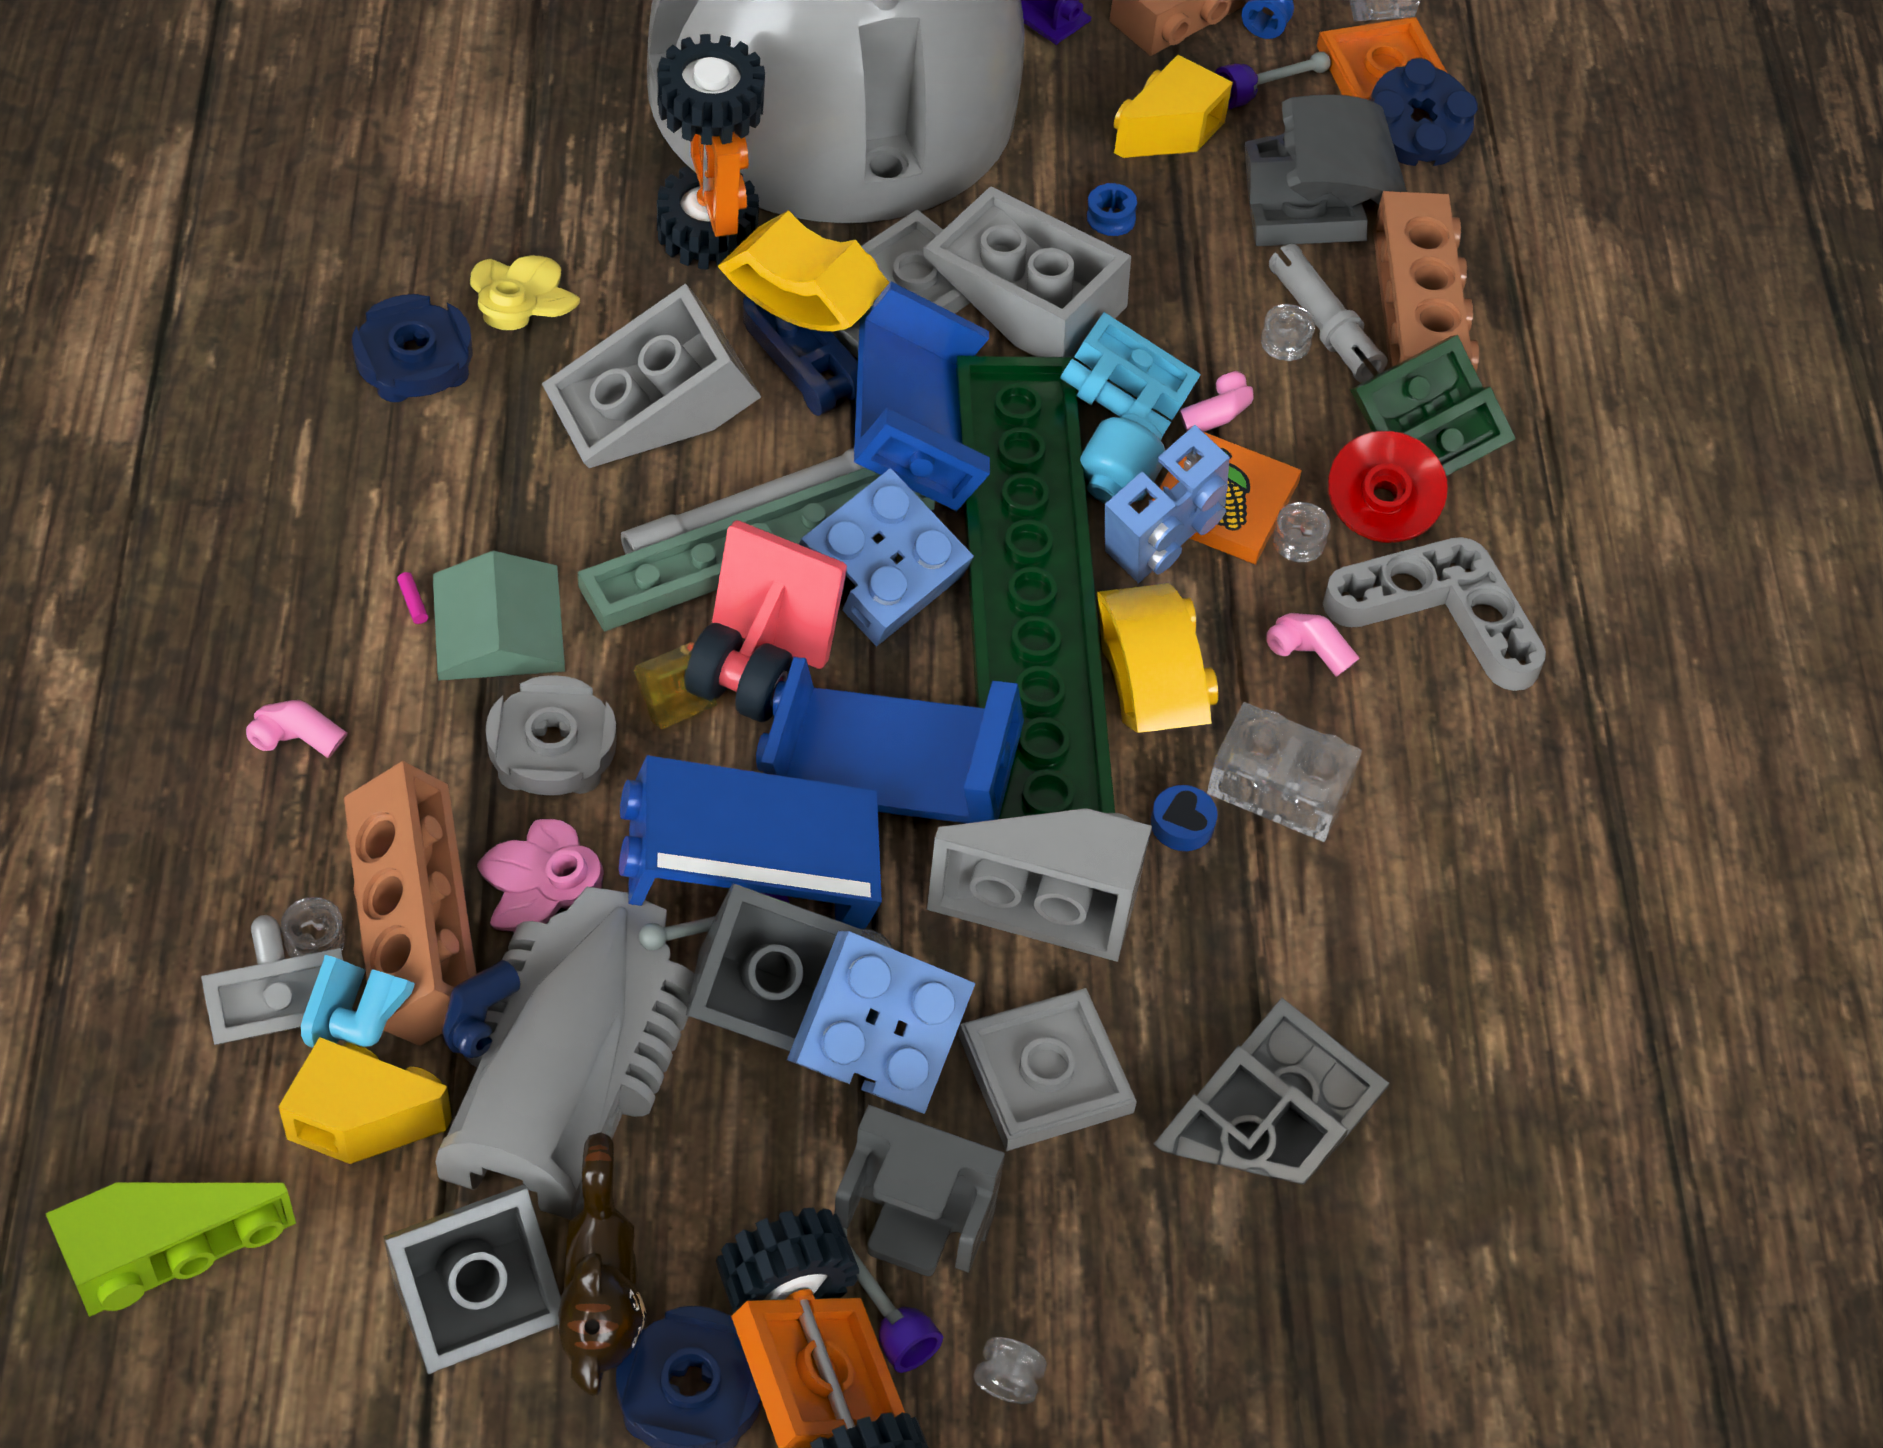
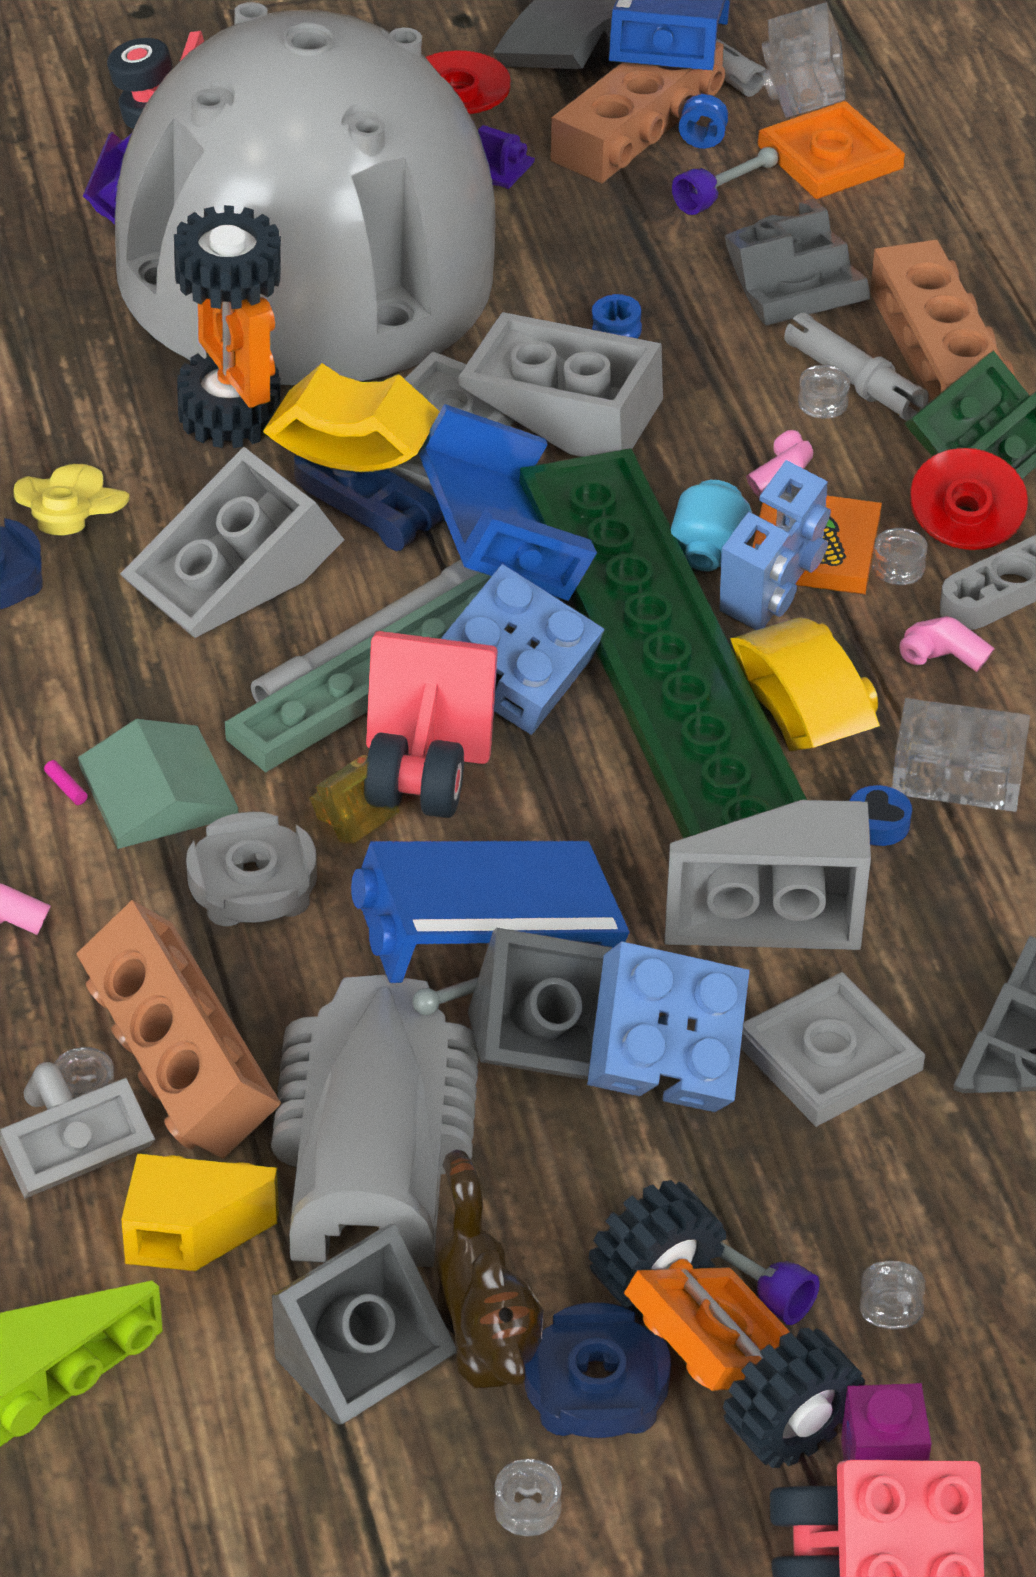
camera: 10 degrees left, 10 degrees down
medium azure piece [301,955,415,1048] -> none
dark blue arm [442,960,521,1058] -> none
bright pink plate [477,819,604,931] -> none
blue panel [756,657,1024,823] -> none
dark grey panel [834,1104,1005,1276] -> none
medium azure plate [1060,312,1201,436] -> none
yellow slope [1114,55,1233,158] -> none
dark grey slope [1282,95,1407,207] -> none
dark blue plate [1369,58,1478,166] -> none

